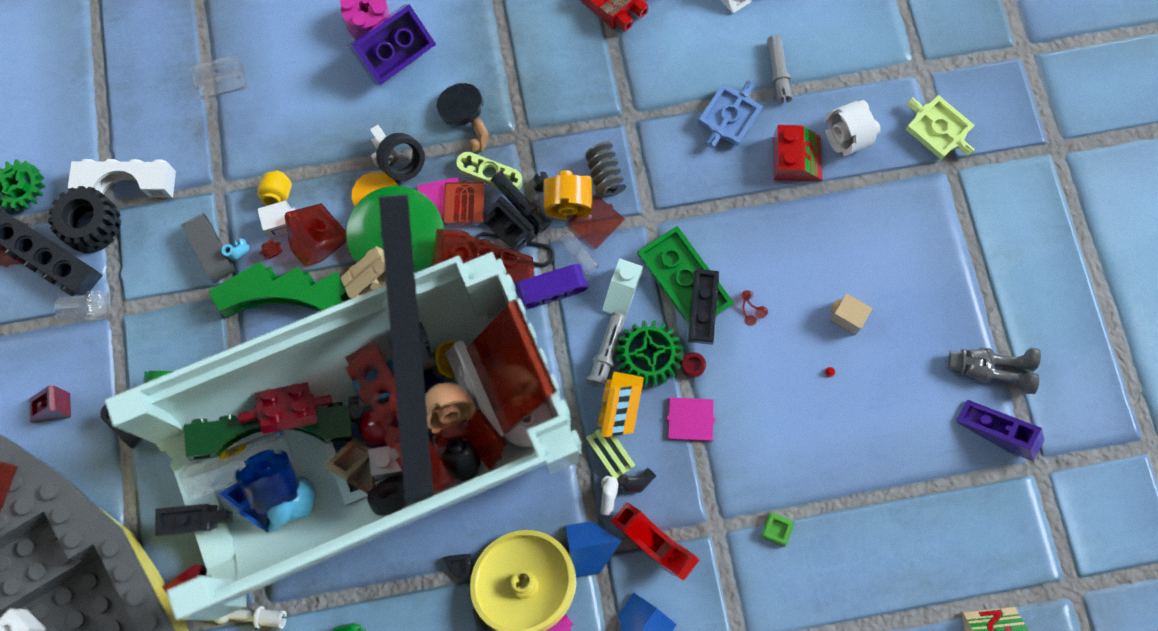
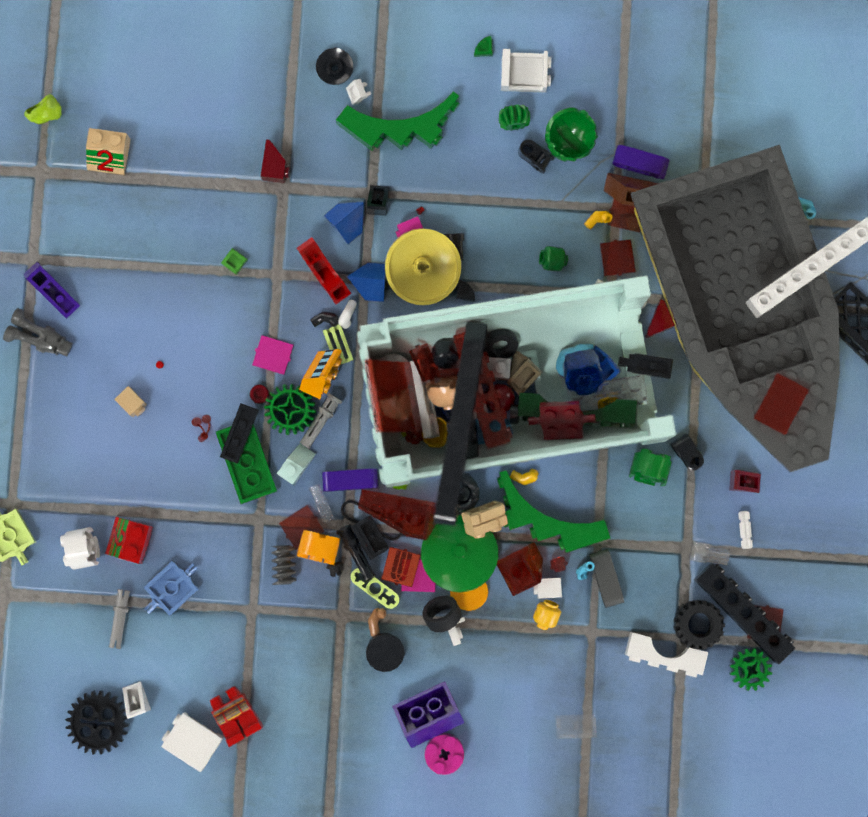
camera: 165 degrees left, 10 degrees up
none -> white axle [738,511,753,549]

